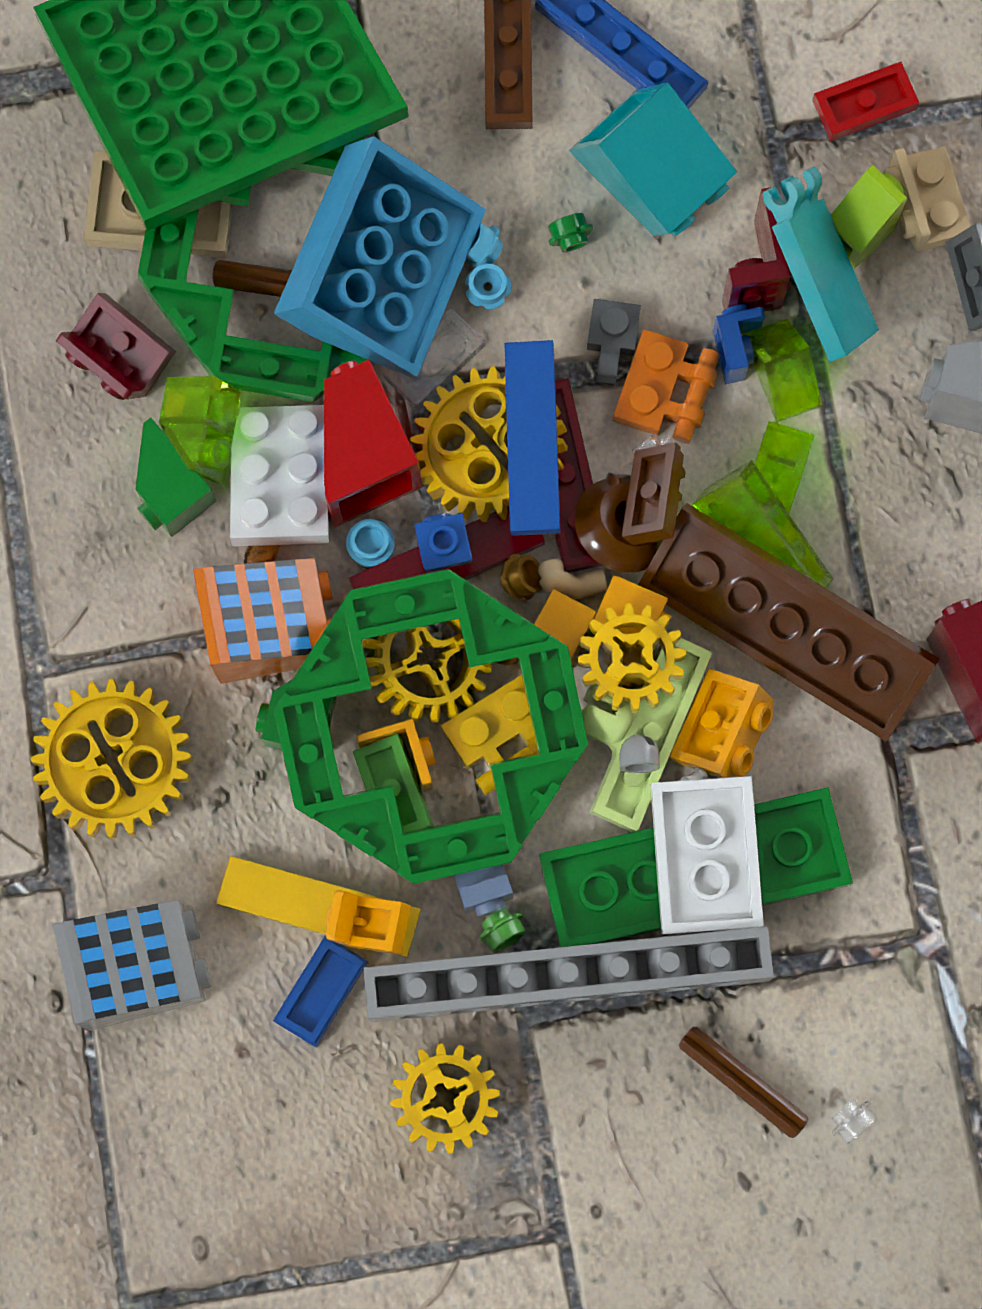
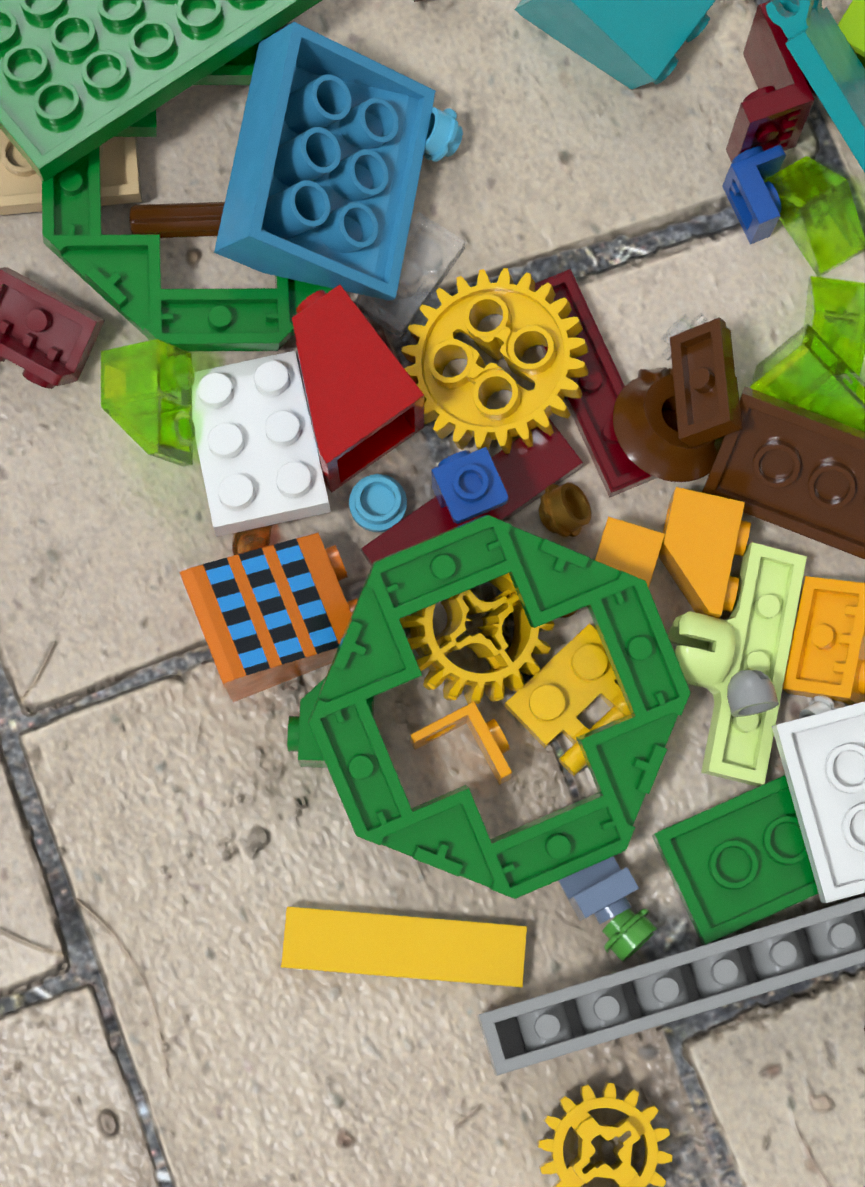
camera: 15 degrees left, 0 degrees up
yellow gear [31,679,193,840] -> none
slope [52,900,211,1031] -> none
green slope [135,417,216,537] -> none
blue tile [273,935,368,1048] -> none
light orange bracket [326,890,411,955] -> none
bright green plate [352,733,434,833] -> none
medium azure plate [465,264,512,310] -> none
blue tile [504,340,561,536] -> none
tan arm [538,558,608,600] -> none
green plate [548,213,593,253] -> none
yellow gear [577,603,686,713] -> none
dark grey plate [587,299,641,386] -> none
orange plate [612,329,720,444] -> none

